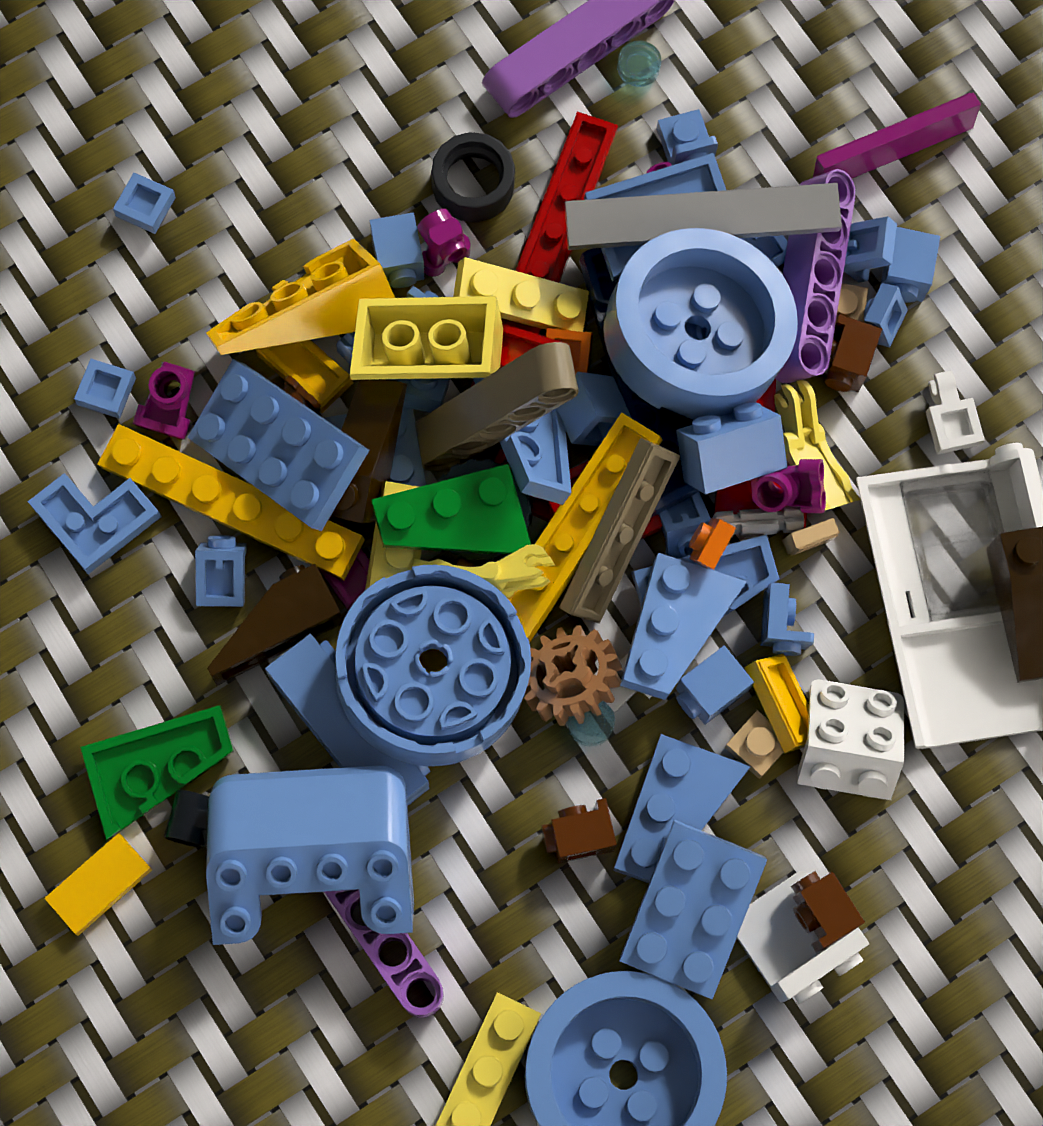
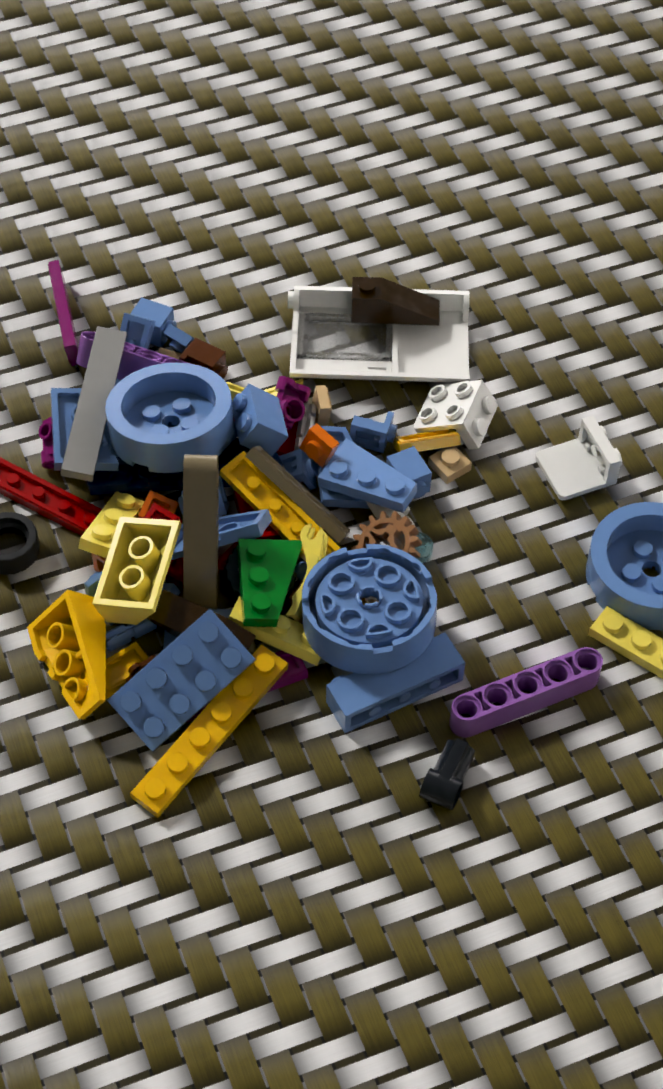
camera: 75 degrees left, 20 degrees down
medium blue plate [28,473,161,574] -> none
yellow tile [44,833,152,936] -> none
medium blue plate [74,358,136,419] -> none
green wing [80,705,234,840] -> none
magenta plate [132,362,195,440] -> none
medium blue bracket [195,535,247,607] -> none
medium blue windscreen [206,766,414,945] -> none
dark brown slope [207,564,343,686] -> none
medium blue brick [370,213,424,288] -> none
magenta plate [417,209,471,277] -> none
reddish brown brick [541,798,617,864] -> none
medium blue wing [613,734,751,883] -> none
medium blue brick [620,820,767,999] -> none
medium blue bracket [656,109,718,165] -> none
reddish brown brick [791,871,865,953] -> none
white plate [926,370,985,455] -> none

